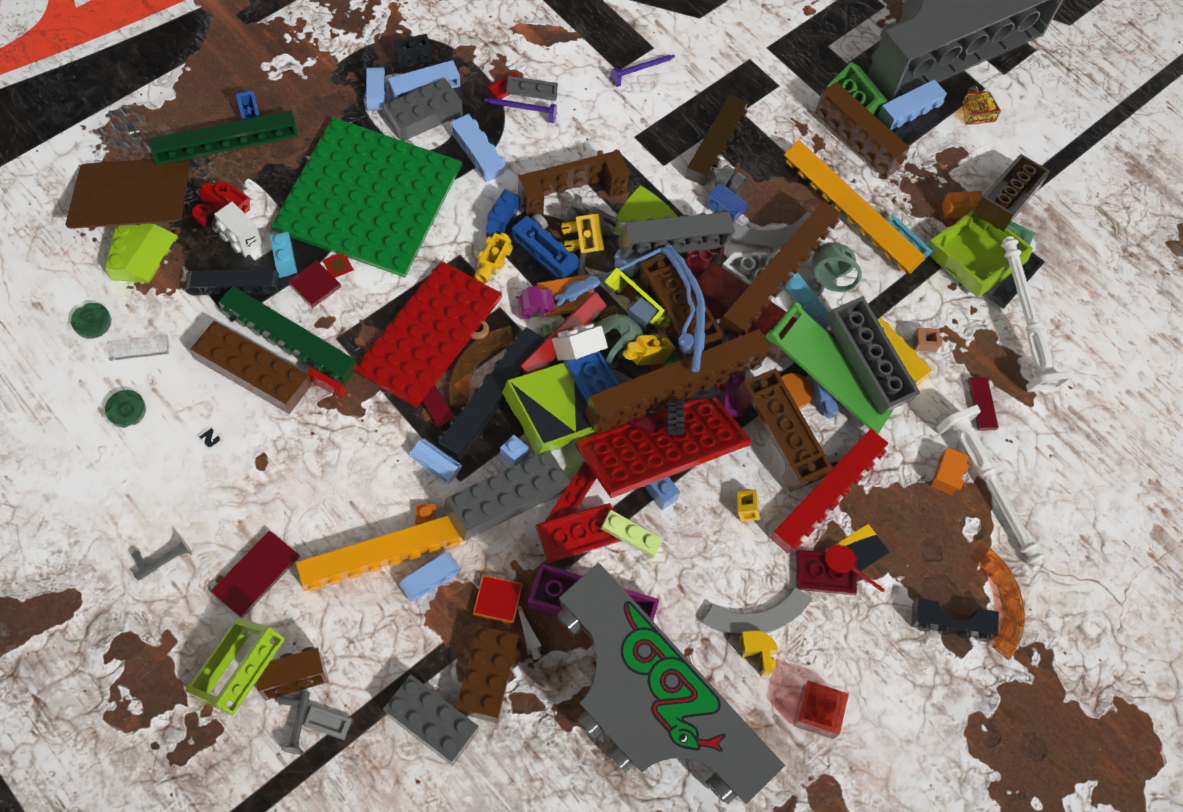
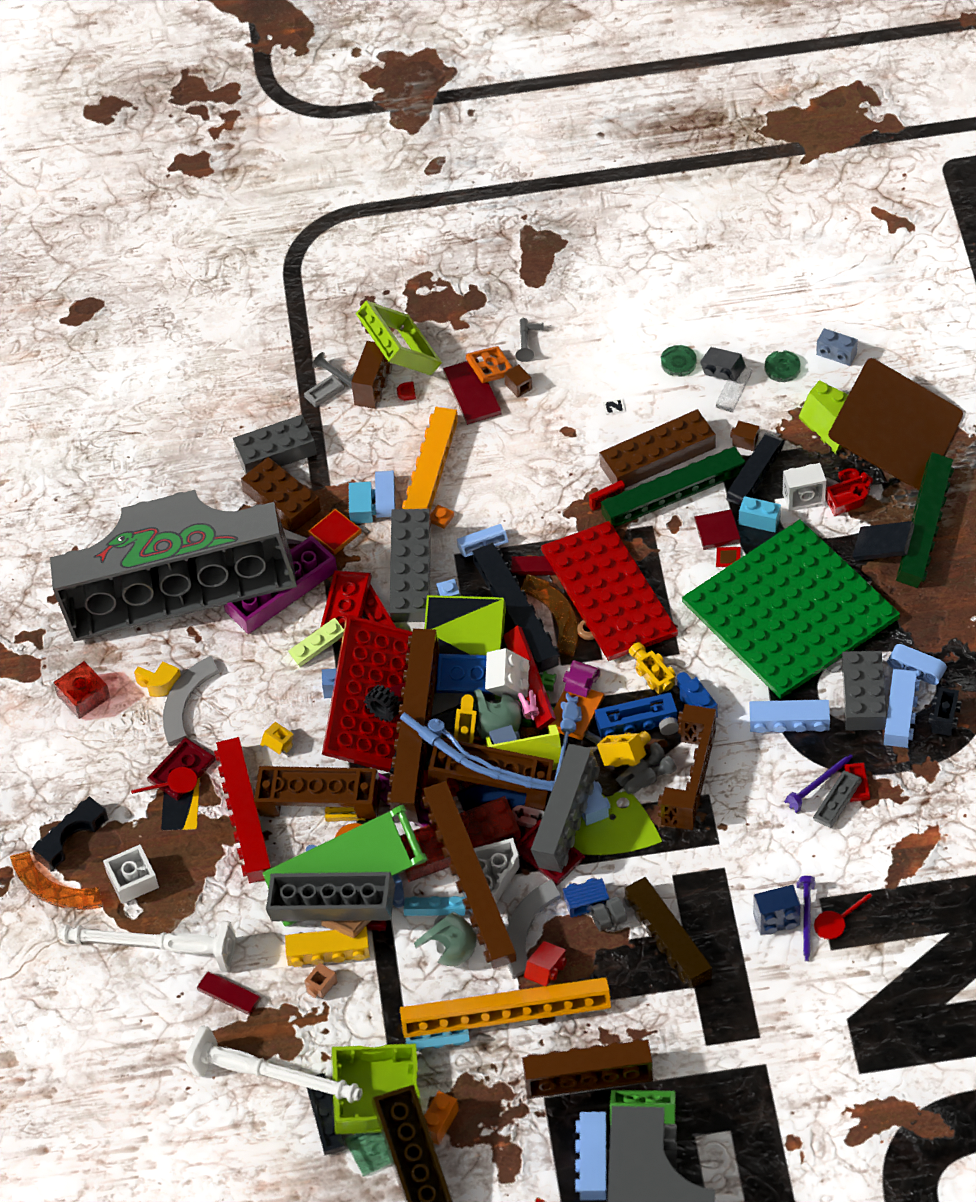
camera: 135 degrees right, 10 degrees down
blue slope [236,90,260,120] -> none
orange brick [930,447,969,495] -> none
none -> white brick [103,845,159,904]
none -> medium azure brick [349,482,376,524]
none -> red tile [397,381,416,401]
none -> orange piece [466,346,513,383]
none -> reddish brown brick [504,364,532,398]
none -> bright pink piece [516,690,539,720]
none -> red brick [524,941,567,987]
none -> black brick [700,347,746,382]
none -> reddish brown brick [730,421,760,451]
none -> dark blue brick [753,884,801,936]
none -> red piece [814,893,872,940]
none -> sand blue brick [816,328,858,366]
none -> black tile [852,521,914,561]

